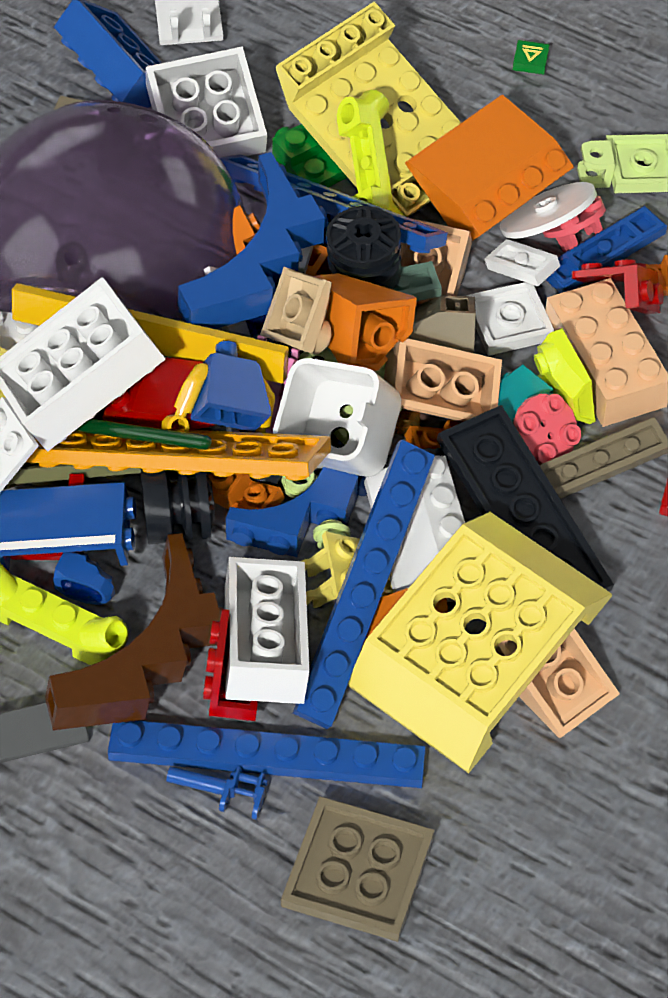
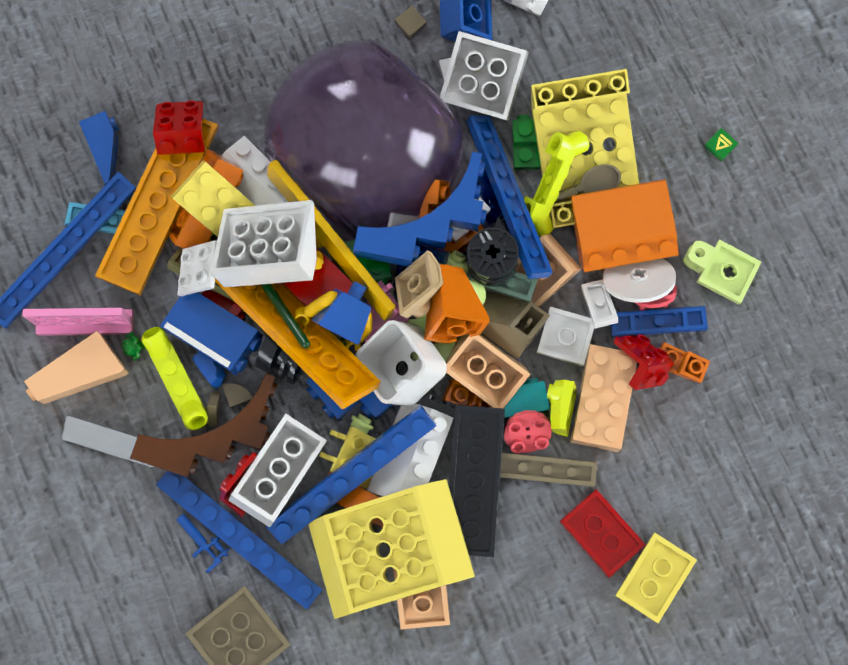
camera: 35 degrees right, 25 degrees up
none -> dark tan tile [207,392,221,426]
none -> dark tan tile [222,383,253,408]
none -> dark tan piece [557,164,621,202]

